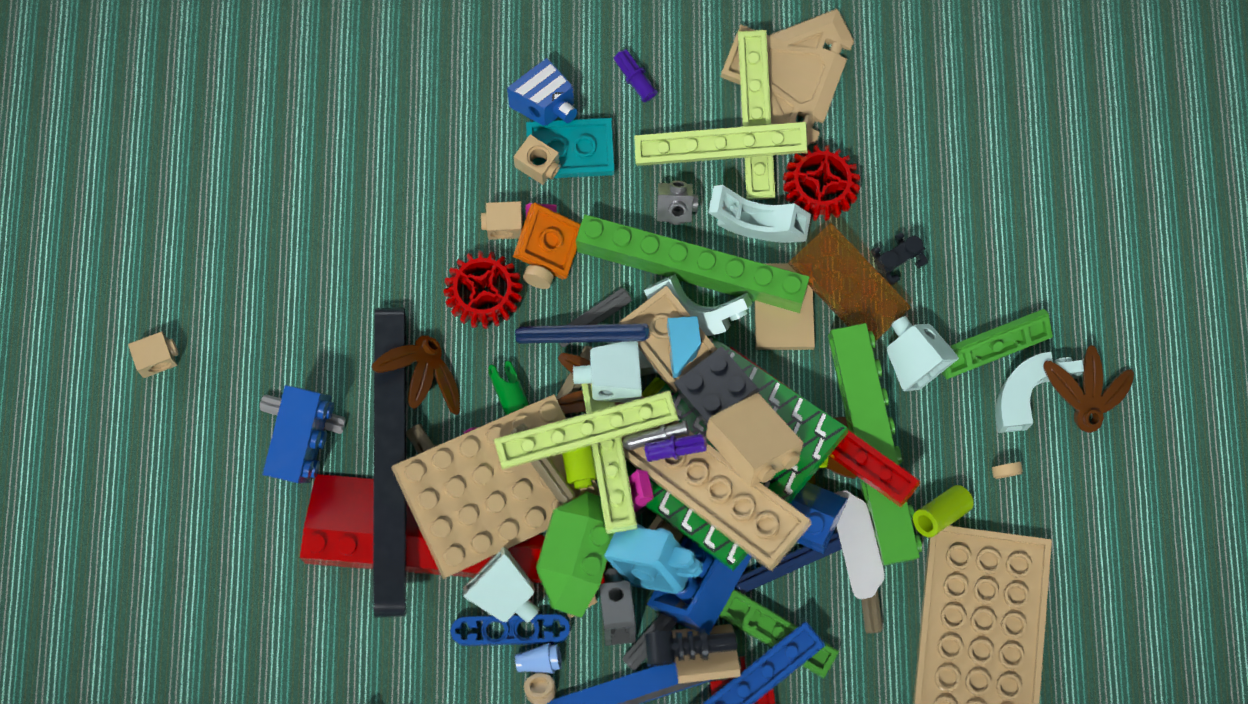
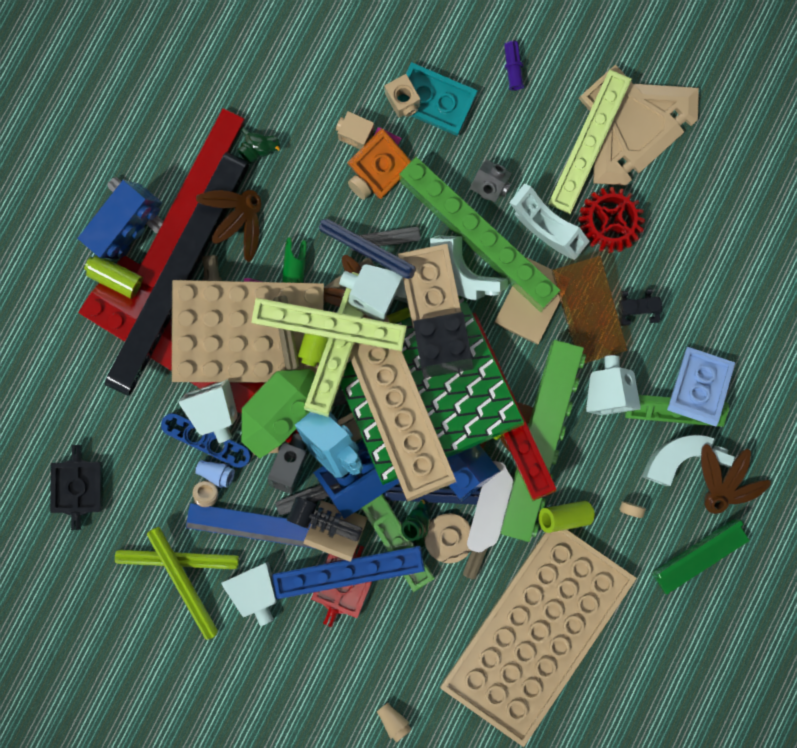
camera: 30 degrees right, 10 degrees up
tan brick [128,332,179,378] -> none
red gear [443,251,523,329] -> none
blue torso [507,58,577,126] -> none
flat silver piece [622,420,690,450] -> none
dark pink plate [628,470,653,512] -> none
yellowish green plate [634,122,808,166] -> none
dark purple axle [644,434,707,462] -> none
medium azure slope [667,316,701,378] -> none
tan brick [706,392,803,487] -> none
none -> lime brick [84,255,143,299]
none -> red tile [136,108,245,288]
none -> dark green animal [237,127,280,164]
none -> dark green animal [401,500,431,548]
none -> tan tile [425,513,471,564]
none -> green panel [651,519,750,595]
none -> light blue plate [667,347,735,426]

